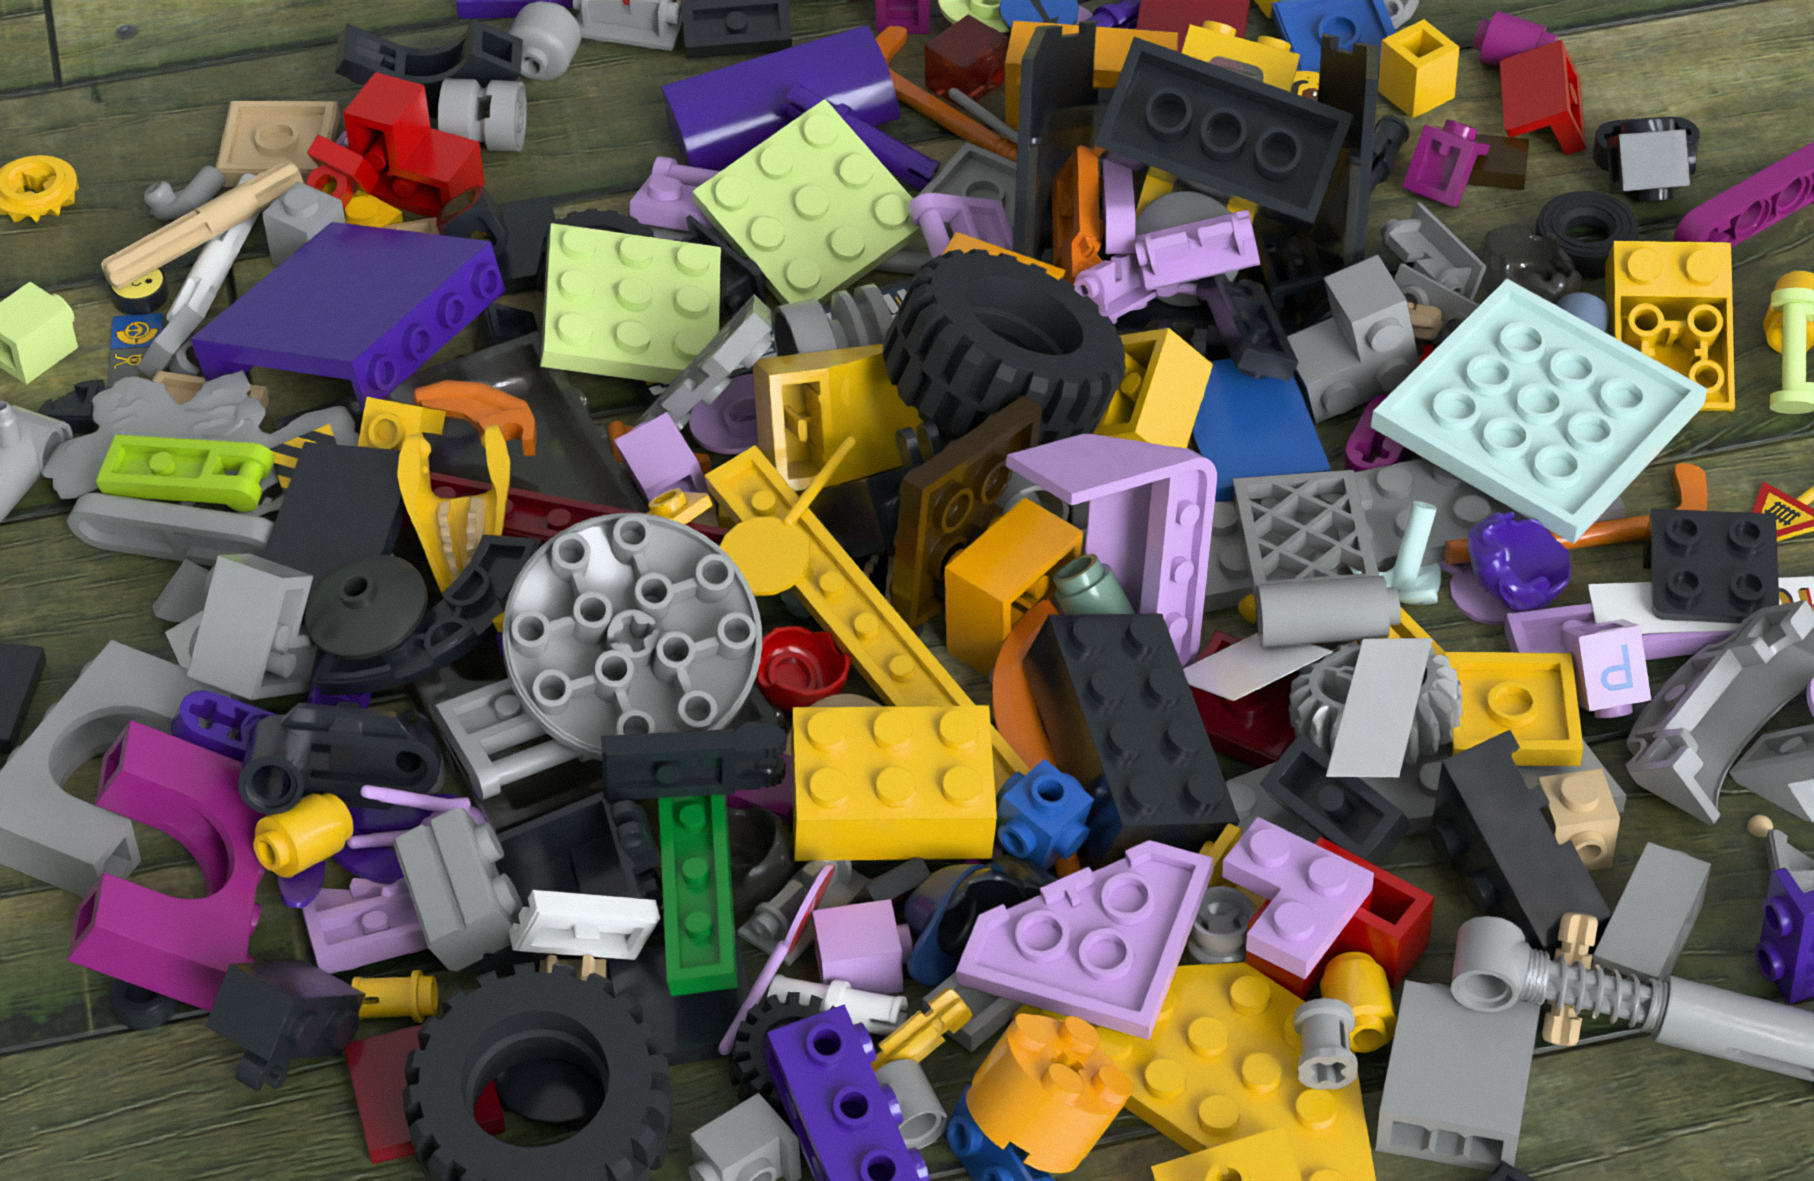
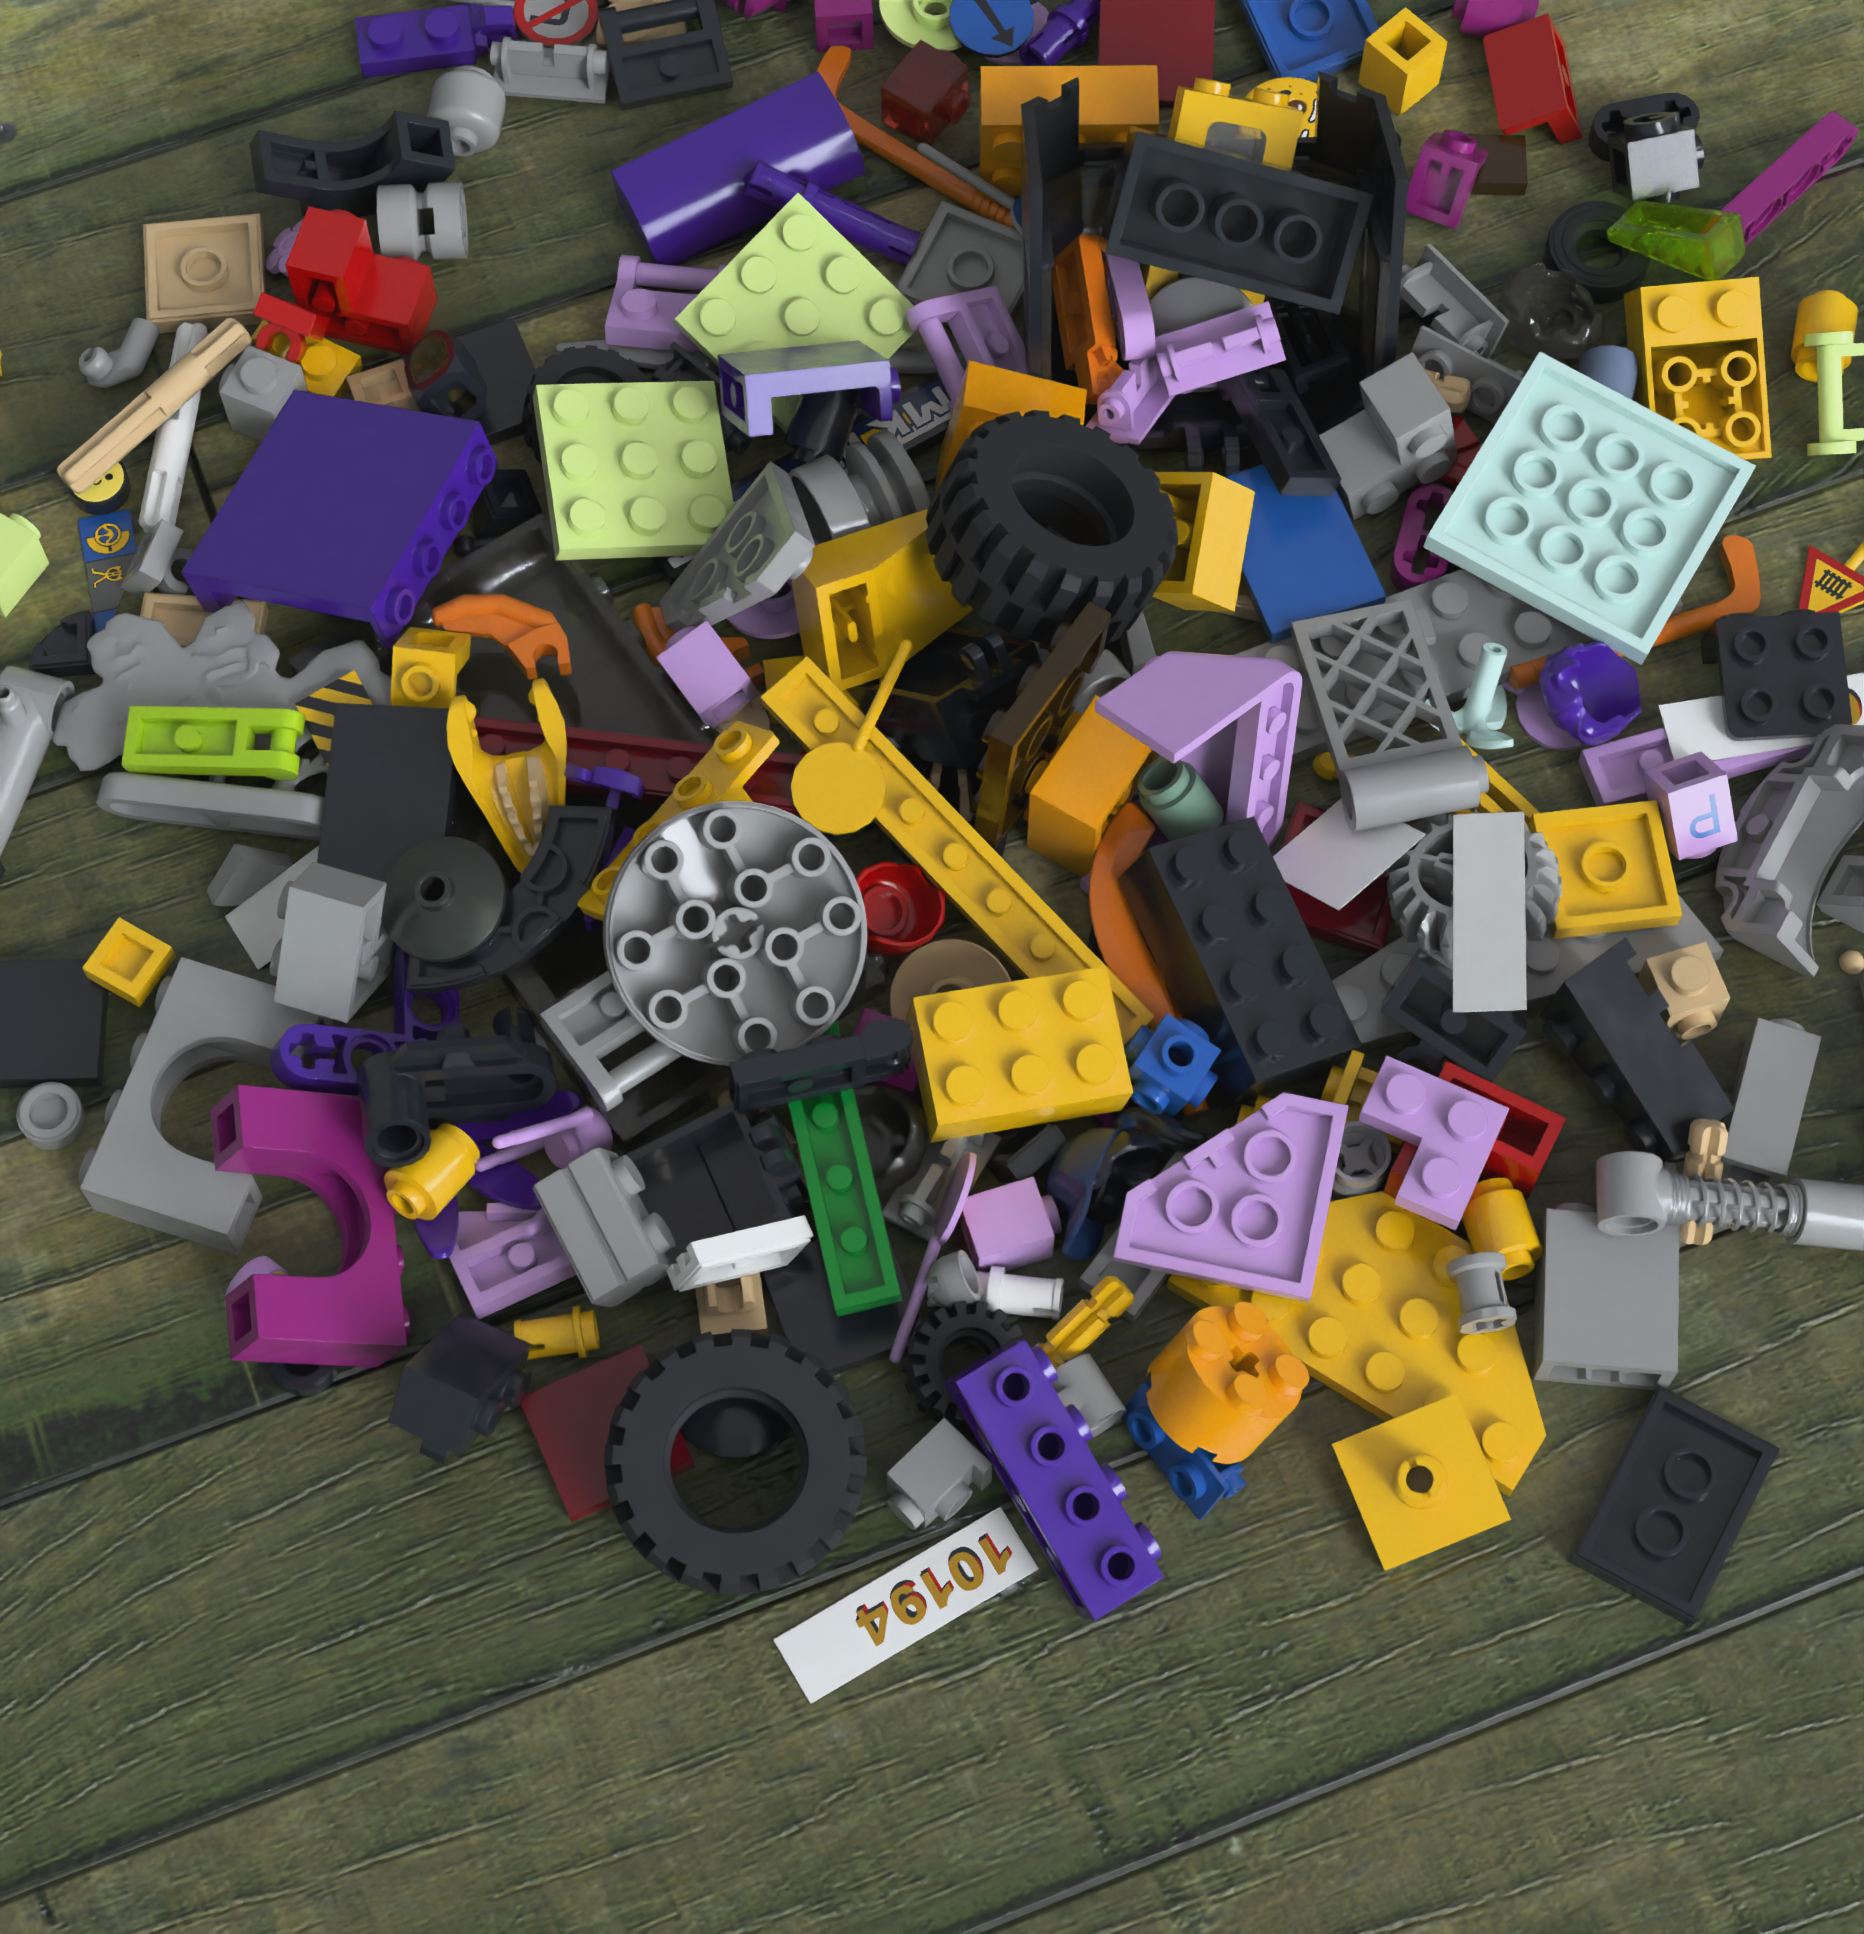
camera: 10 degrees left, 20 degrees up
none -> yellow tile [82,917,176,1008]
none -> dark purple piece [564,763,646,810]
none -> panel [718,340,900,437]
none -> black brick [783,389,859,465]
none -> light grey hinge [926,1250,981,1308]
none -> clear neon green slope [1607,200,1745,281]

